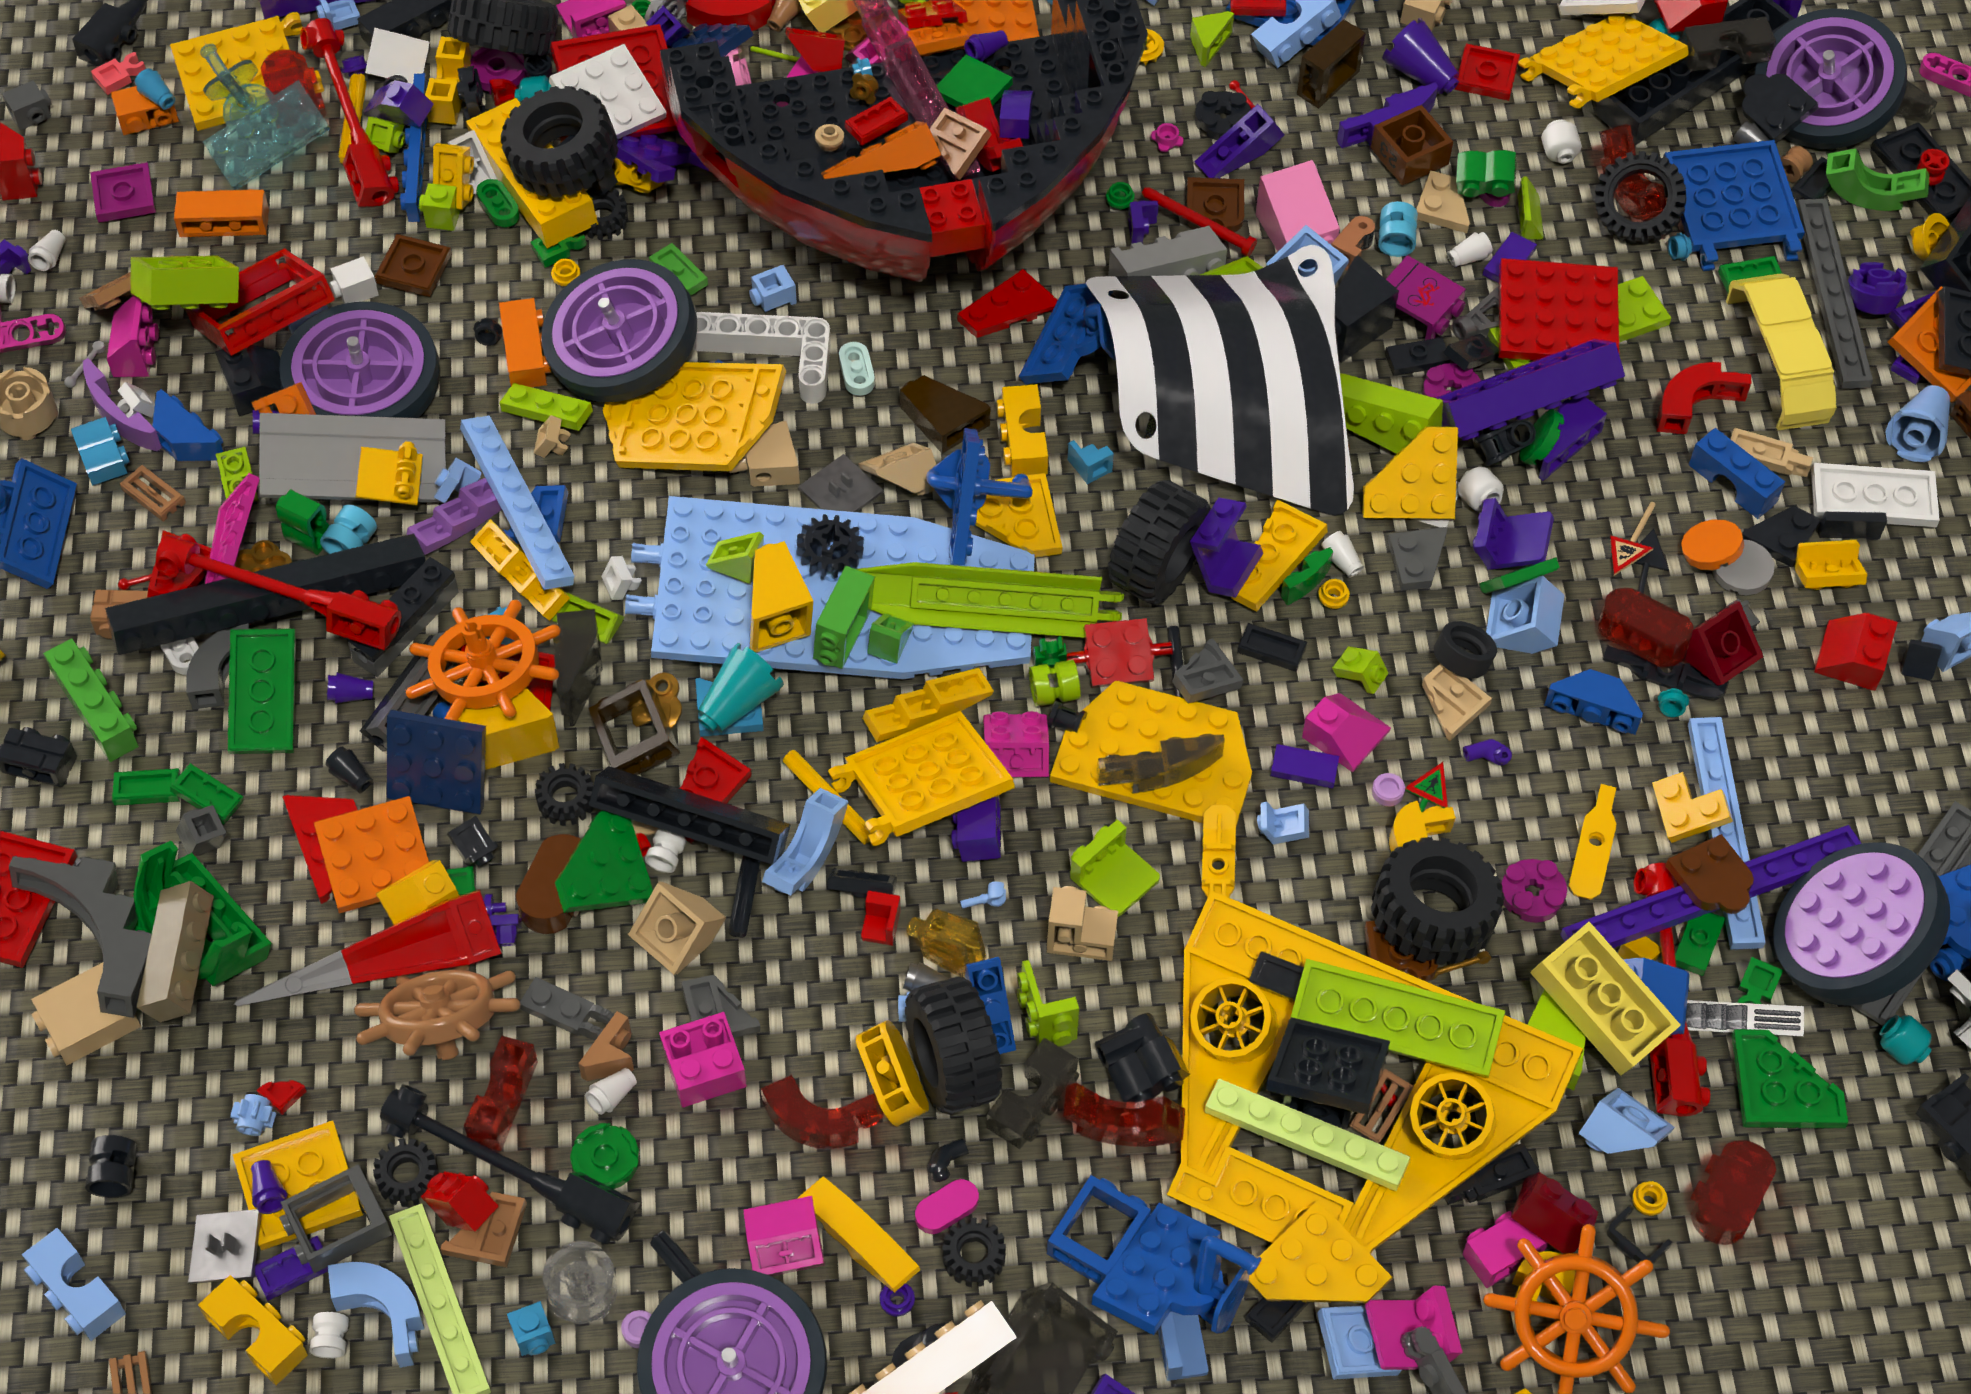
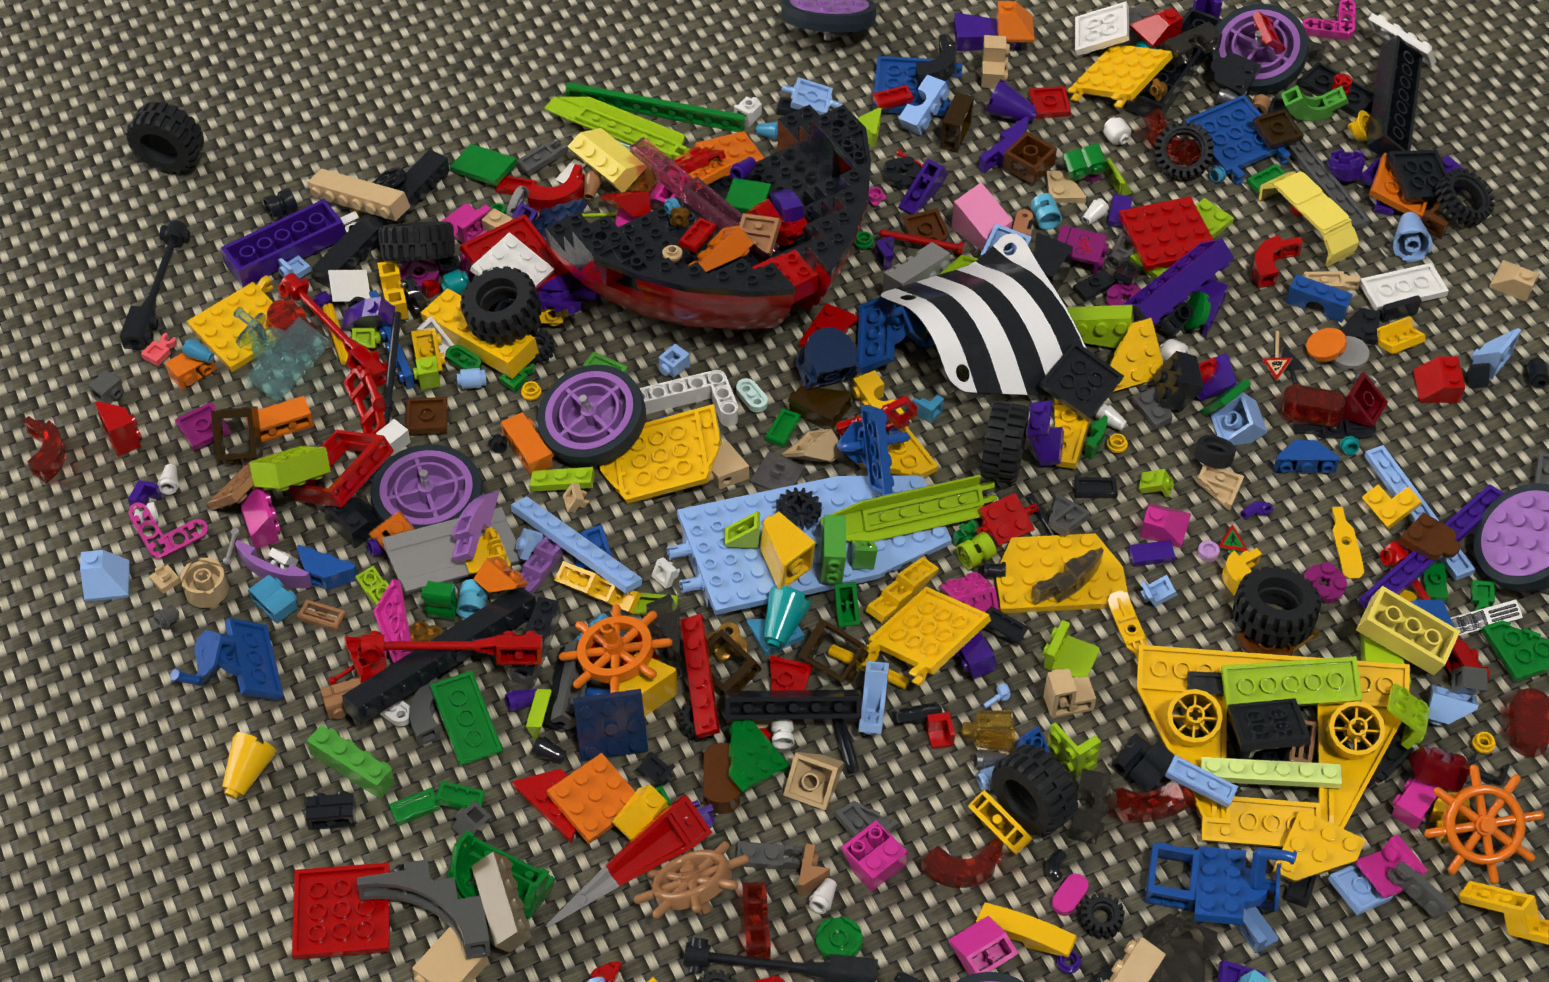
camera: 20 degrees left, 5 degrees down
none -> dark brown window [211,406,263,464]
none -> red bar [343,368,386,434]
none -> black bar [384,312,402,425]
none -> medium lavender slope [452,491,499,563]
none -> light blue brick [457,368,487,390]
none -> orange slope [474,557,528,592]
none -> lime slope [526,689,552,739]
none -> dark purple slope [541,273,581,291]
none -> red plate [680,613,720,739]
none -> green tile [765,408,801,448]
none -> dark blue animal [795,327,862,390]
none -> dark brown window [798,618,869,686]
none -> green slope [833,581,860,627]
none -> red bar [836,396,917,436]
none -> black plate [984,606,1029,647]
none -> black plate [1039,341,1124,422]
none -> pearl gold plate [1149,79,1167,101]
none -> black brick [1154,351,1204,412]
none -> light blue tile [1165,755,1238,808]
none -> red tile [1199,357,1217,384]
none -> dark brown plate [1252,109,1304,150]
none -> red plate [1253,11,1286,54]
none -> lime bracket [1387,683,1430,749]
none -> dark grey panel [1451,666,1488,695]

